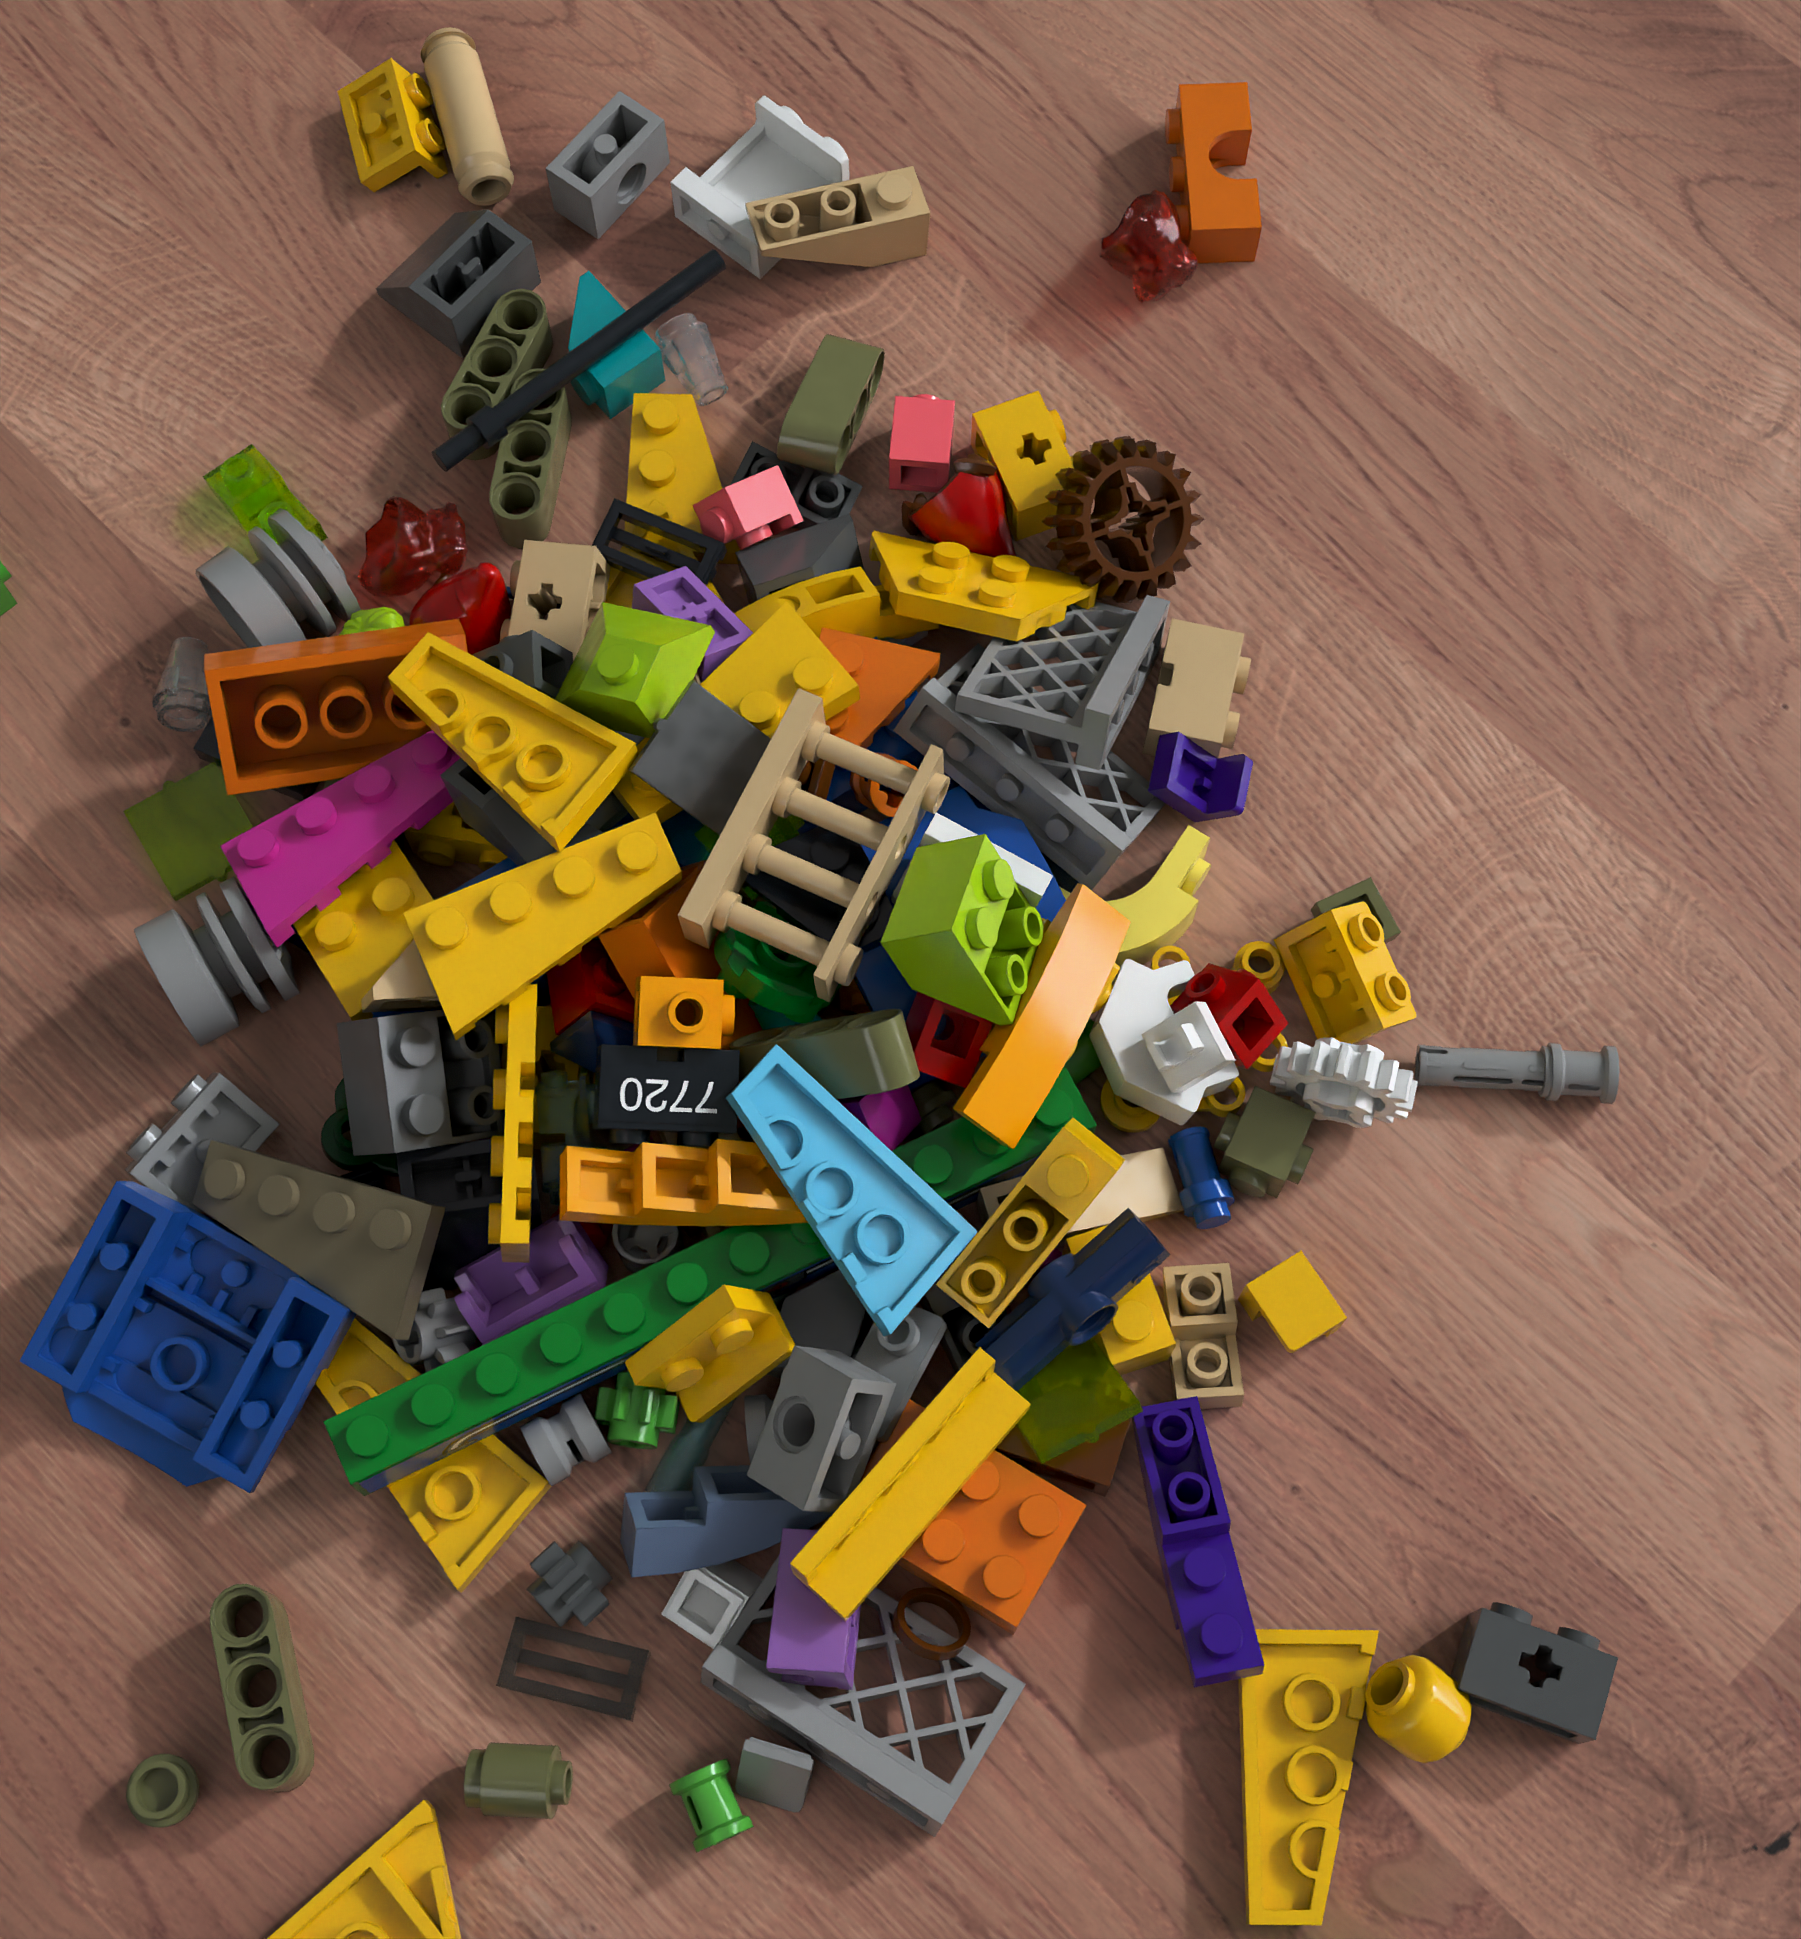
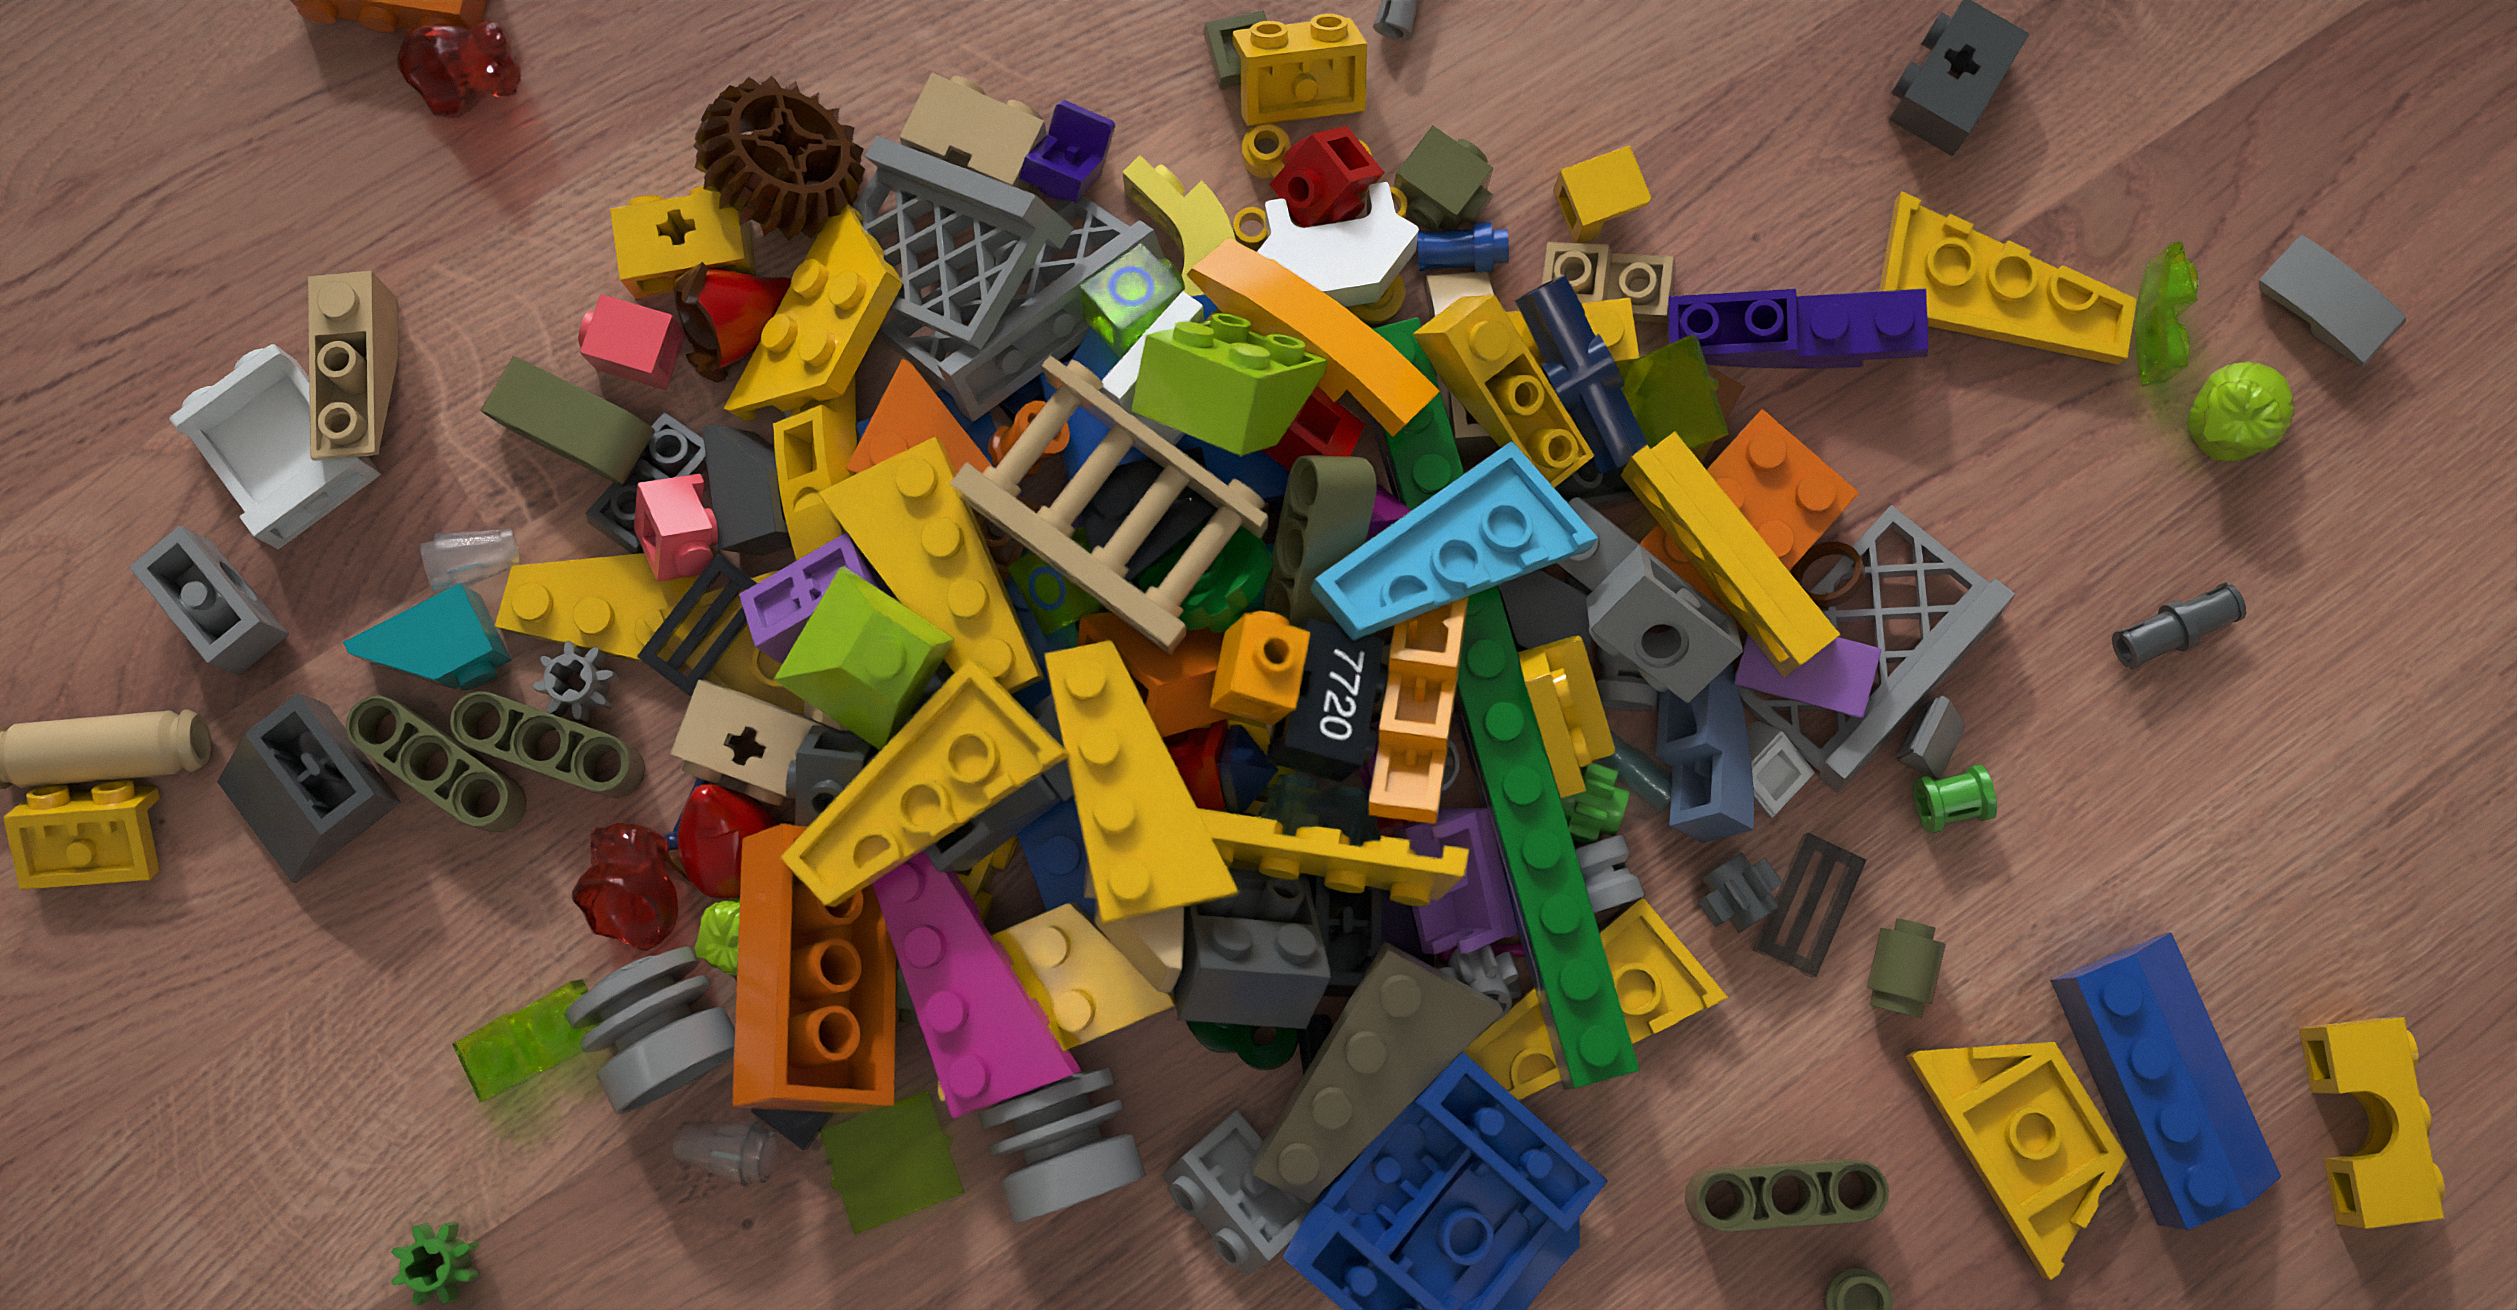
camera: 80 degrees left, 10 degrees up
black bar [431,249,726,472] -> none
flat silver piece [628,680,771,836] -> none
white tile [1141,1002,1236,1093] -> none
white gear [1270,1037,1418,1128] -> none
yellow head [1365,1655,1472,1763] -> none
none -> bright green gear [391,1222,479,1306]
none -> light grey gear [533,641,620,724]
none -> clear neon green brick [1080,243,1185,360]

